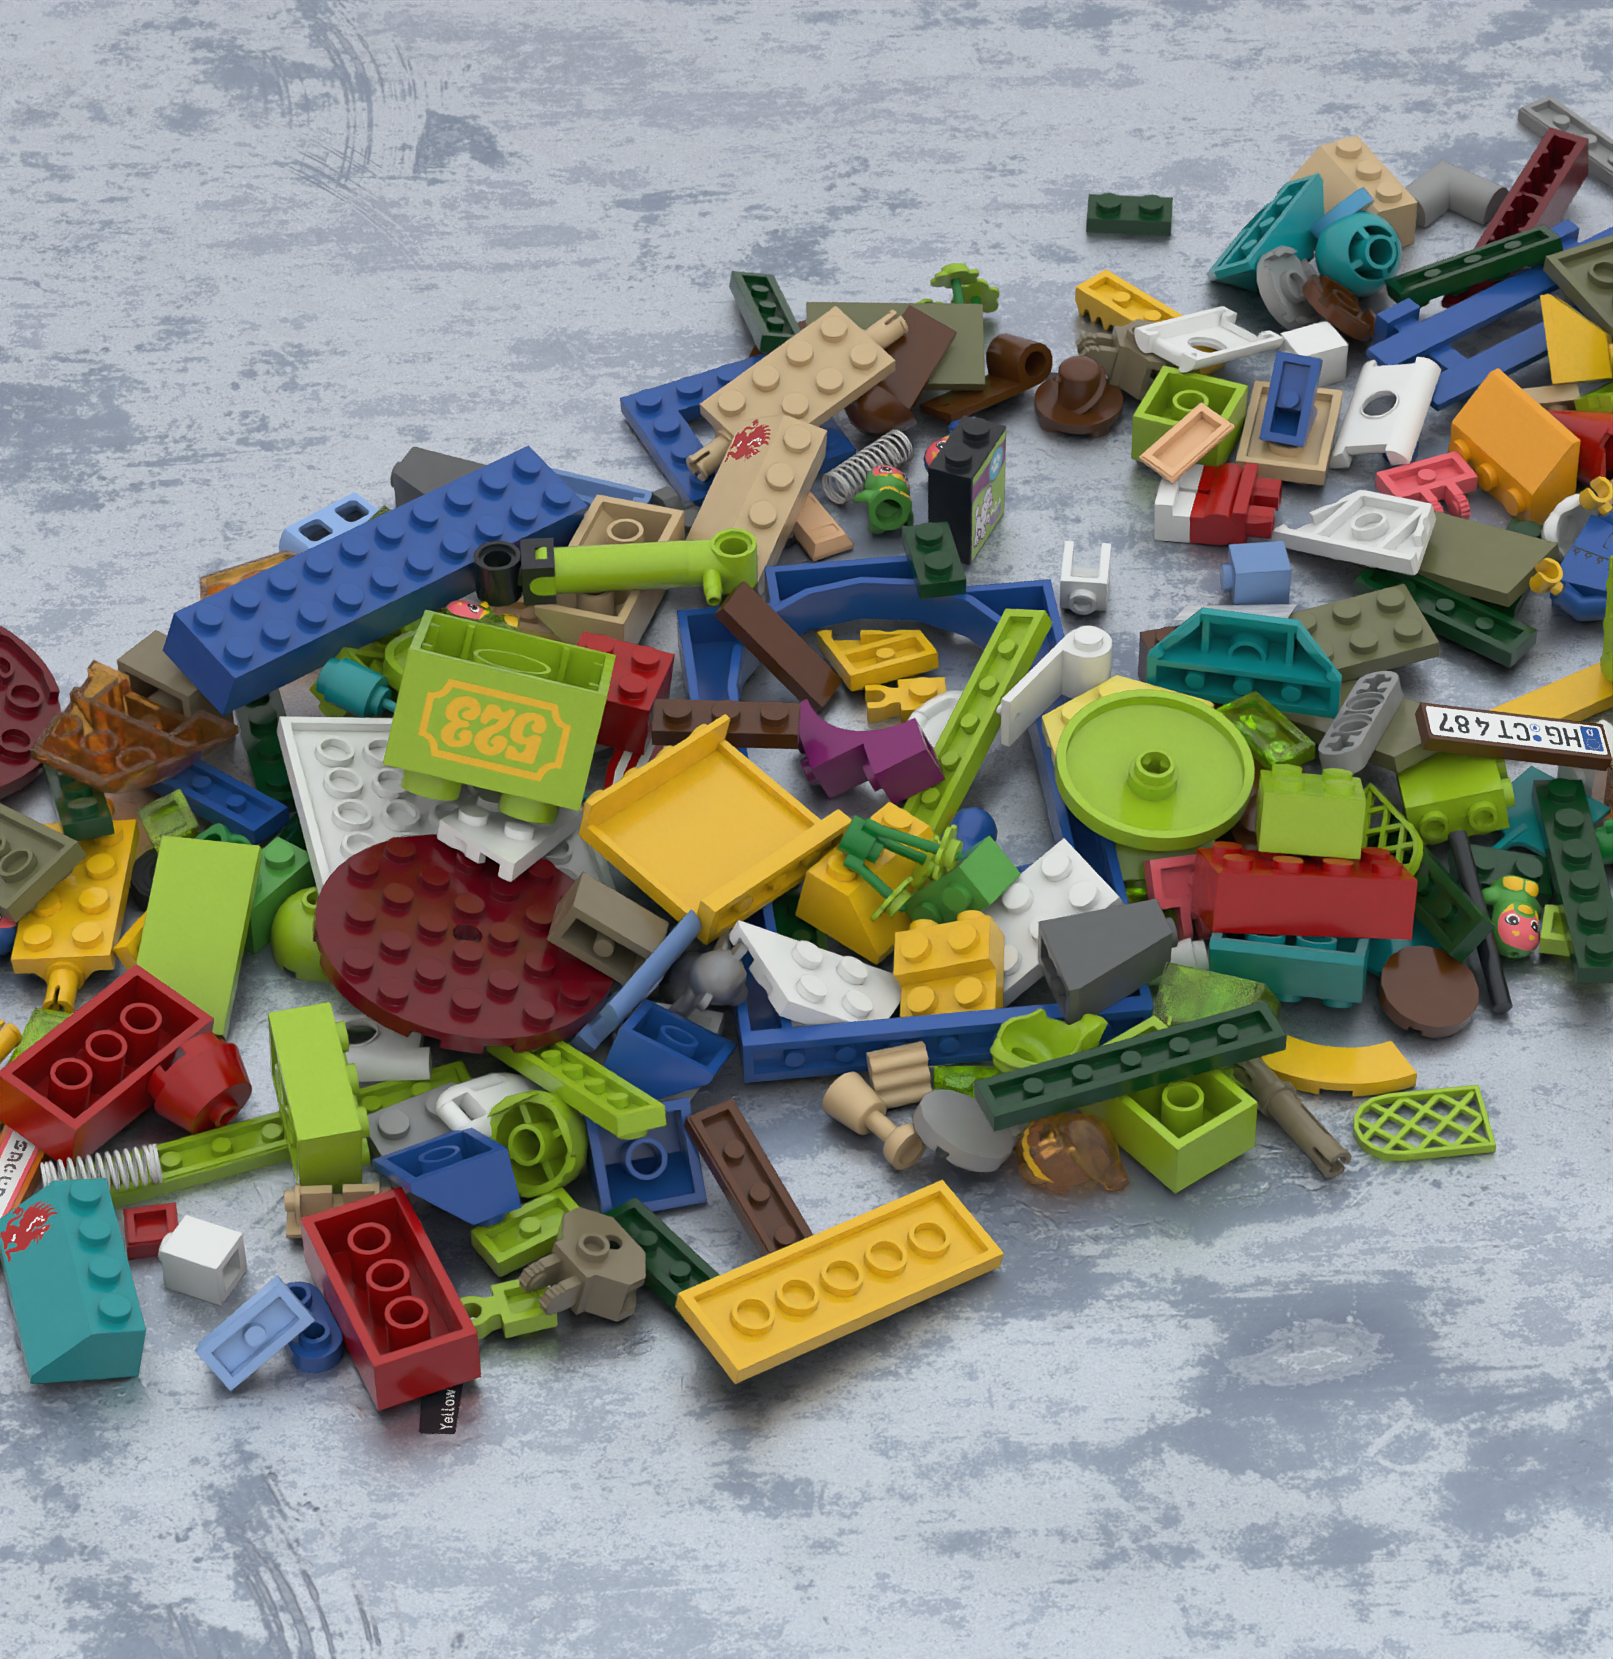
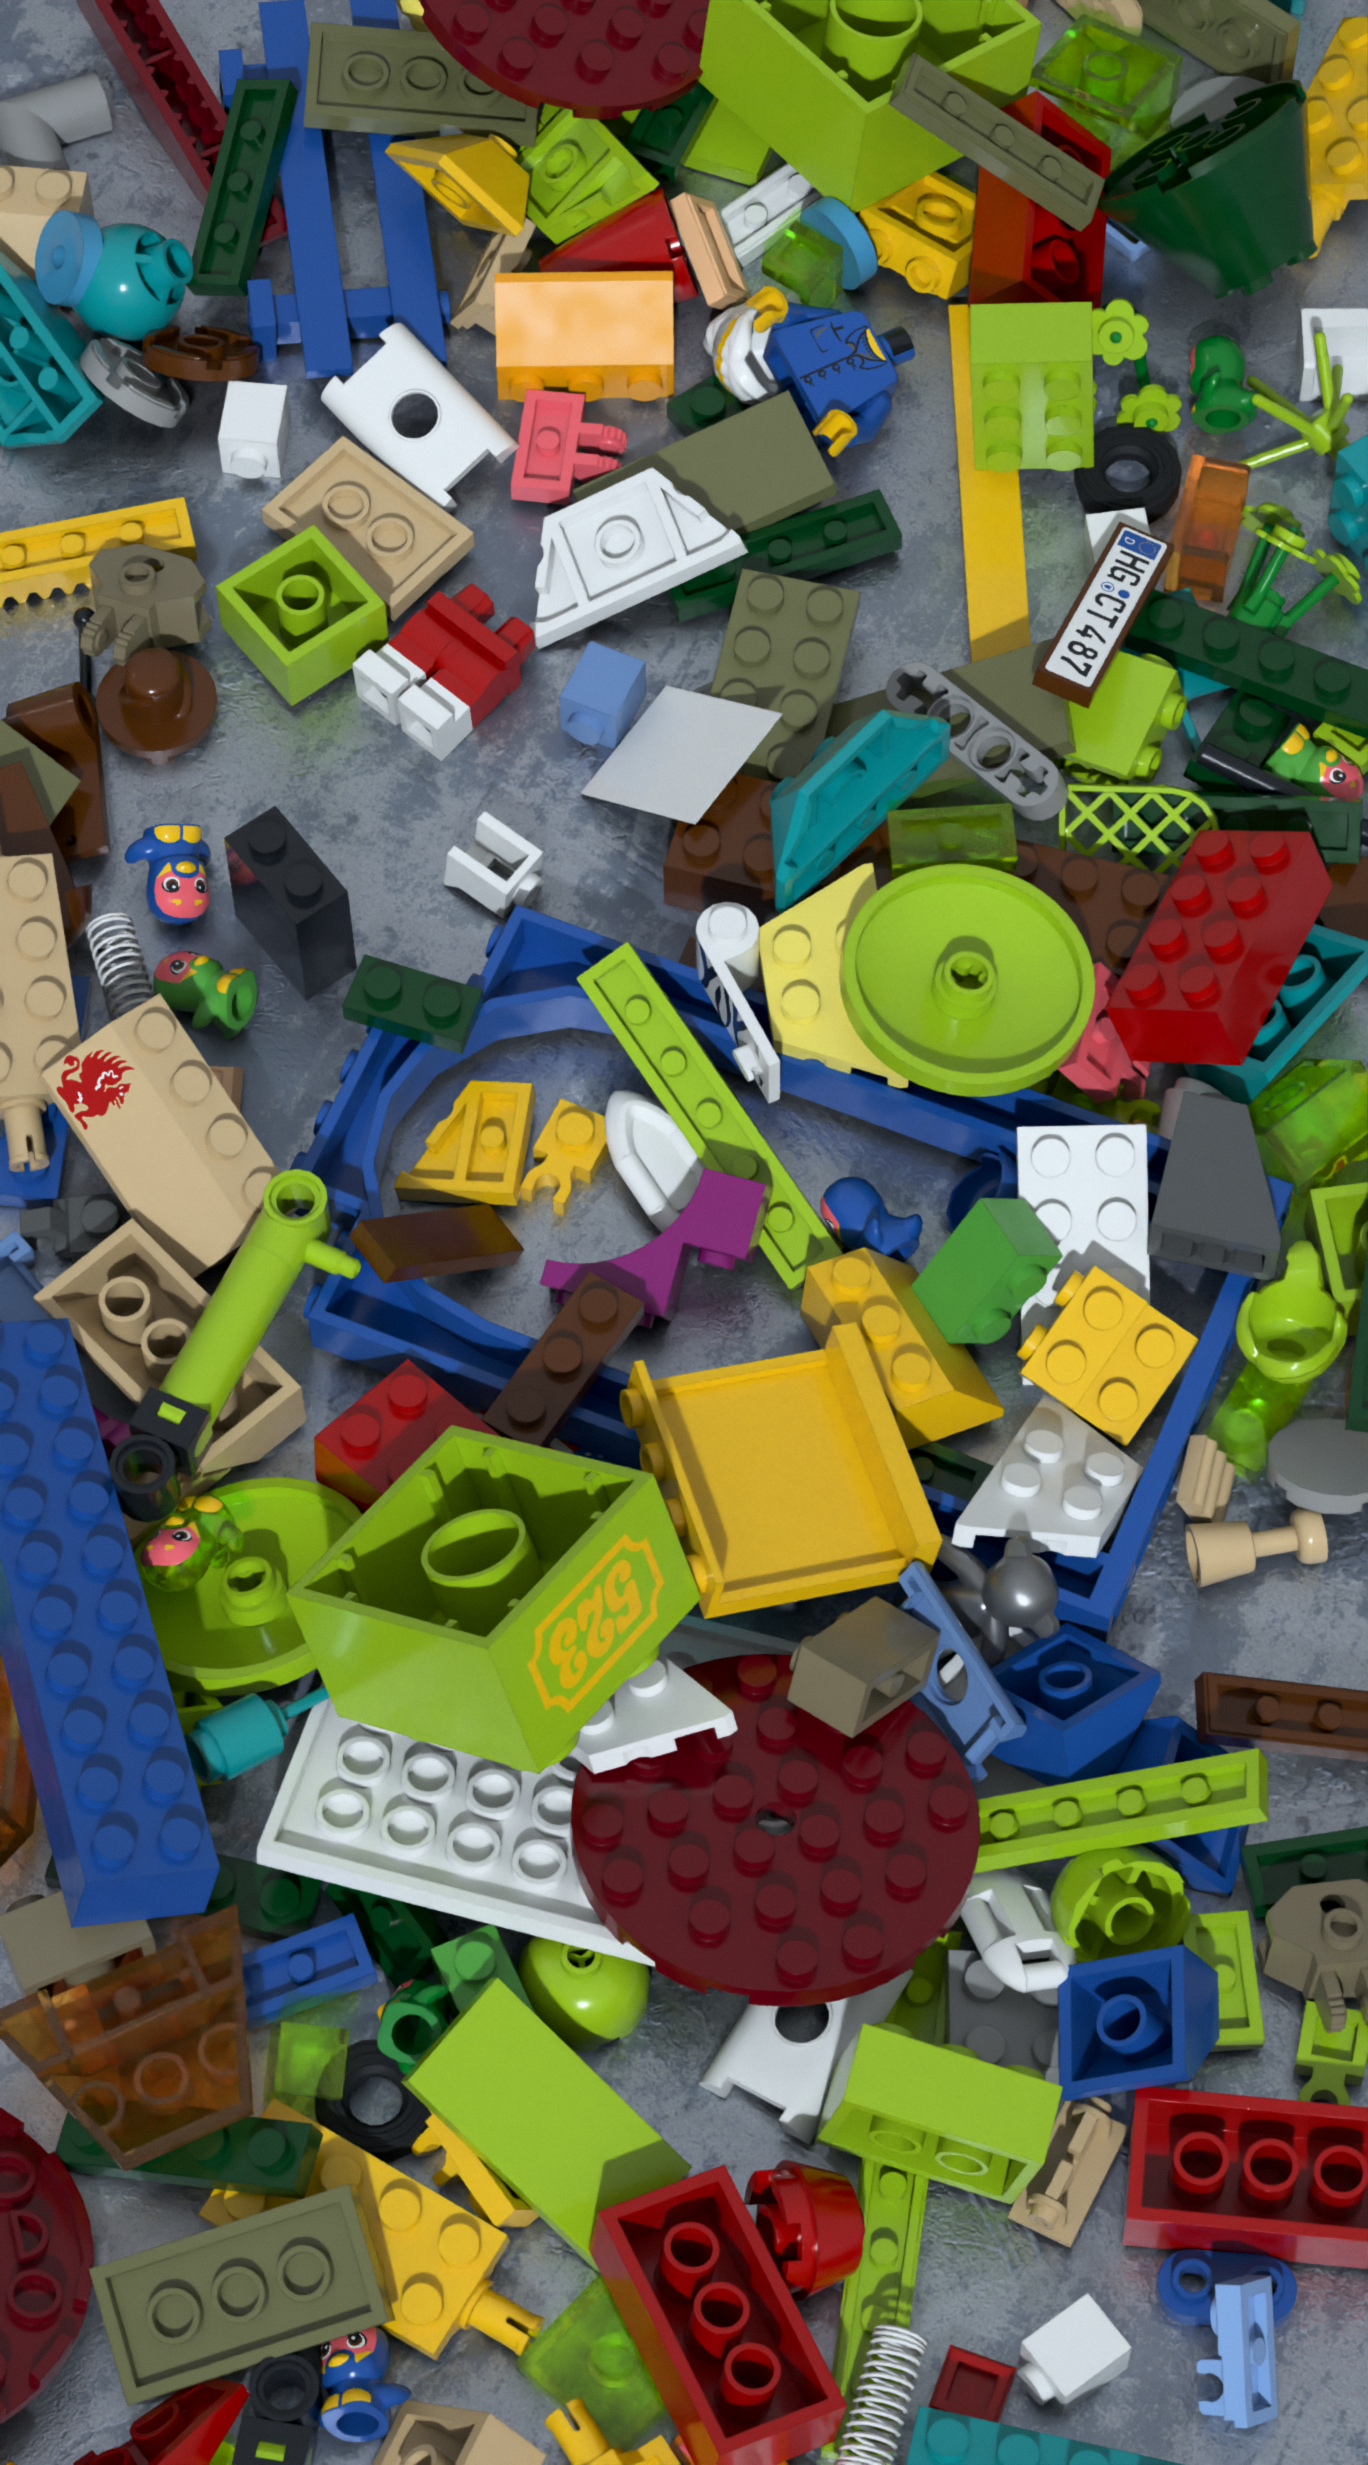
camera: 60 degrees left, 20 degrees up
green plant [836,814,963,921] -> none
white piece [1134,306,1284,373] -> none
light nougat tile [1139,403,1235,484] -> none
lime brick [1255,764,1366,860] -> none
blue slope [1259,351,1323,448] -> none

